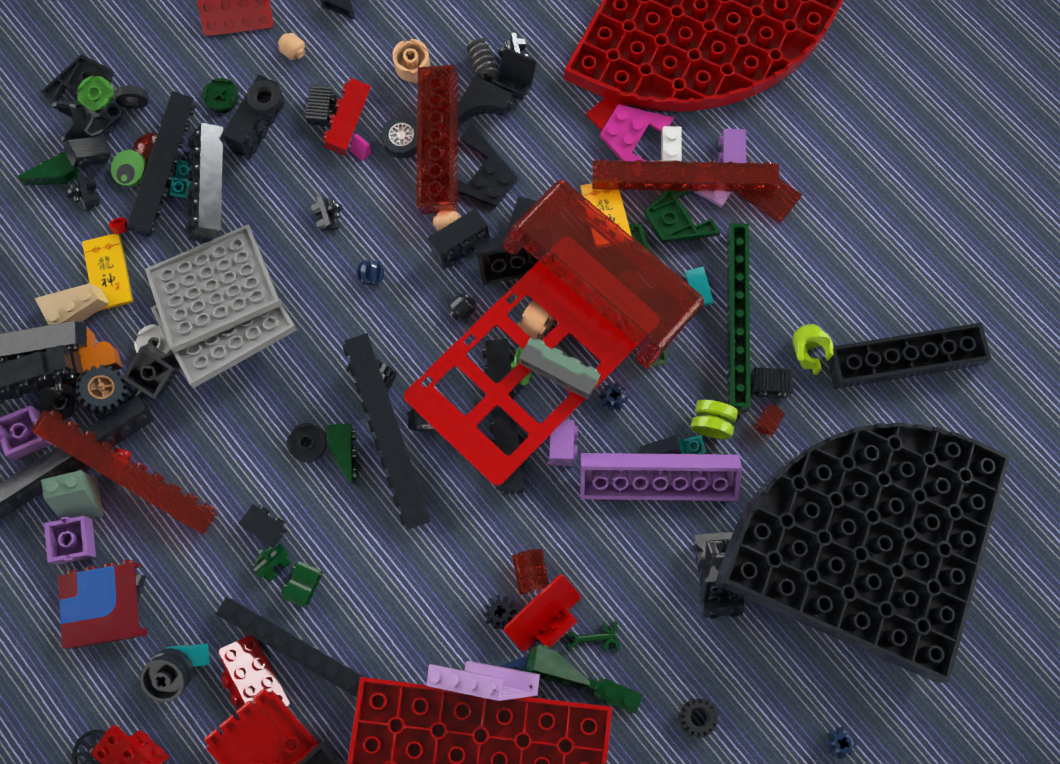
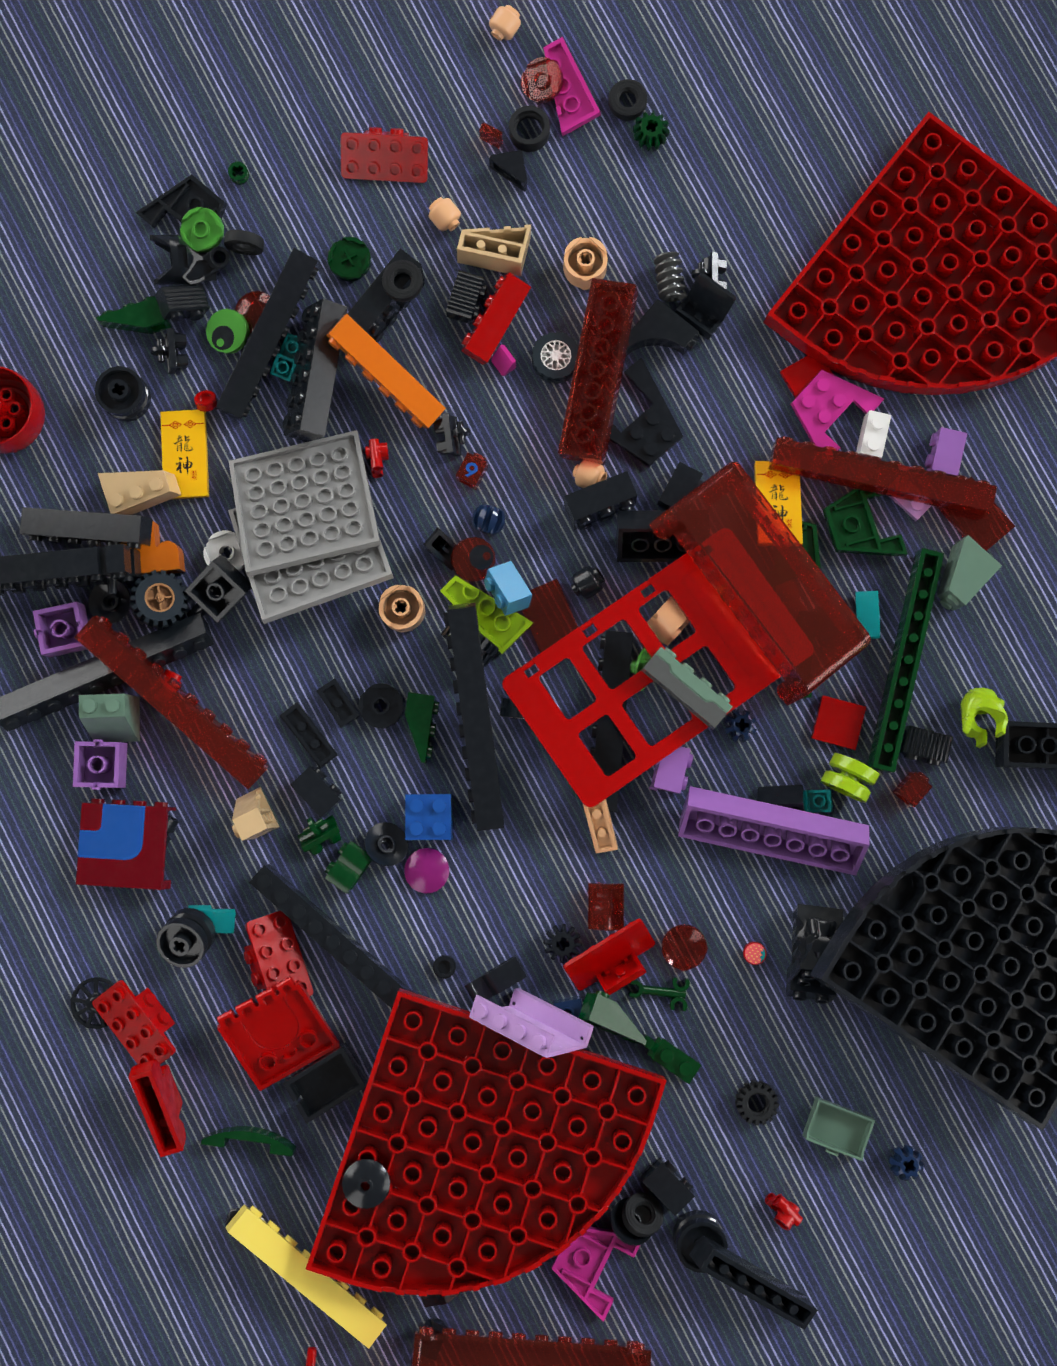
camera: 15 degrees right, 10 degrees up
none -> black wheel [94,366,151,422]
none -> dark green bush [228,162,249,185]
none -> tan wedge [232,787,279,841]
none -> black tile [280,702,338,769]
none -> black plate [316,678,360,728]
none -> orange brick [326,314,446,428]
none -> black dish [364,822,409,866]
none -> red plate [365,439,389,478]
none -> light nougat brick [379,585,425,632]
none -> magenta dish [404,848,449,893]
none -> blue brick [405,794,453,840]
none -> black slope [423,527,465,571]
none -> black tile [433,955,456,979]
none -> lime wing [440,575,534,654]
none -> clear red tile [451,537,496,582]
none -> clear red brick [456,453,488,490]
none -> tan wedge [457,225,531,276]
none -> black piece [465,955,527,1002]
none -> dark azure brick [484,561,532,616]
none -> clear red tile [522,579,578,653]
none -> light nougat tile [583,799,618,854]
none -> clear red dish [662,924,708,971]
none -> tile [743,941,766,965]
none -> sand green container [802,1096,875,1161]
none -> red tile [811,695,866,750]
none -> sand green slope [937,535,1002,611]

